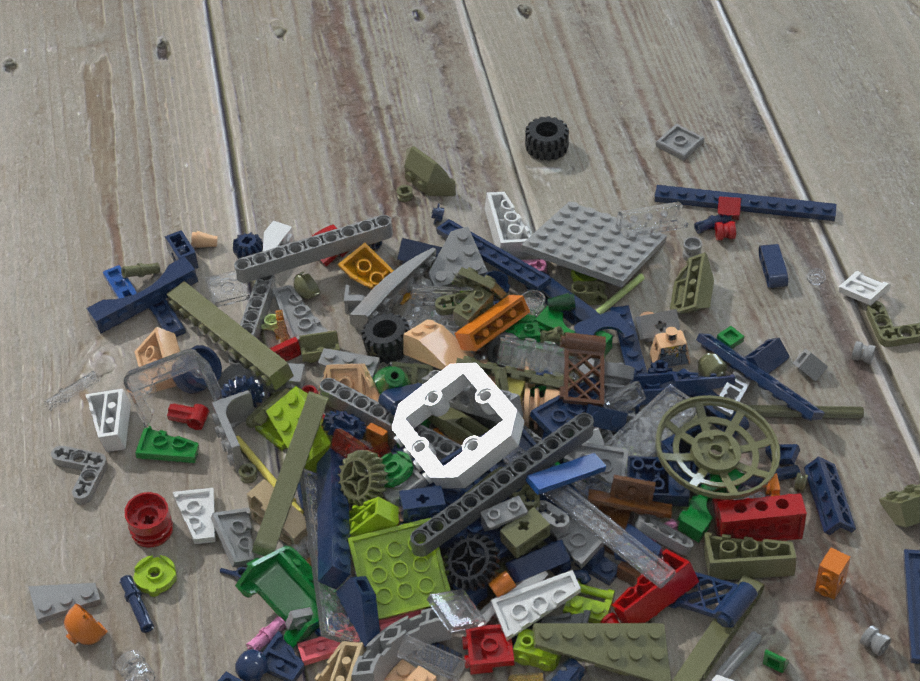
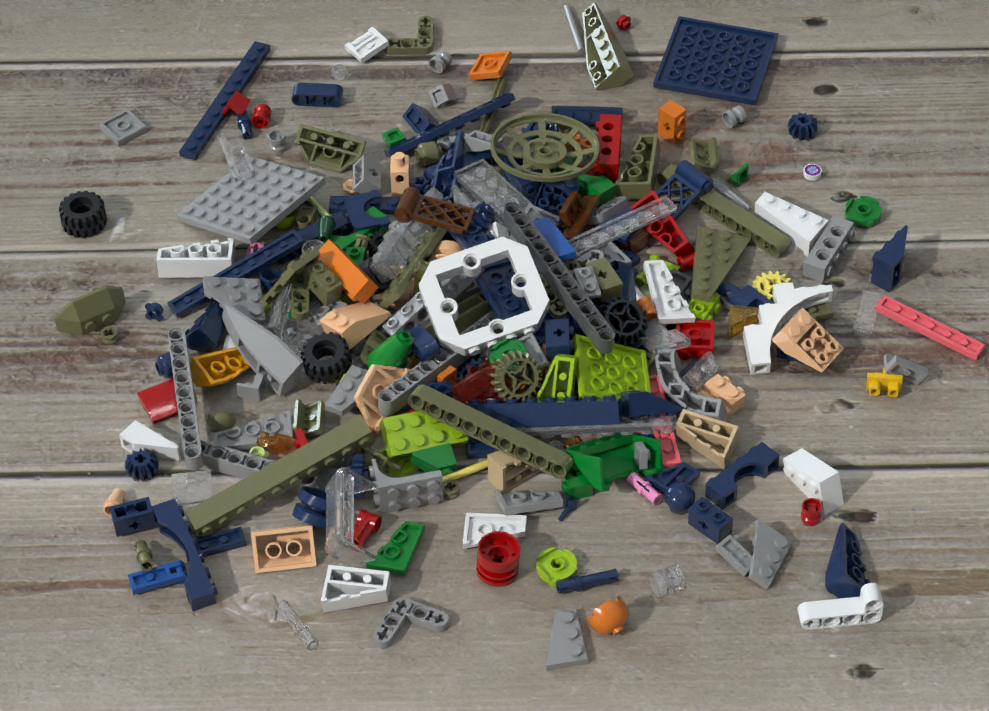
camera: 80 degrees left, 0 degrees up
none -> green slope [410,443,457,476]
none -> orange plate [468,51,513,80]
none -> olive bracket [689,137,720,174]

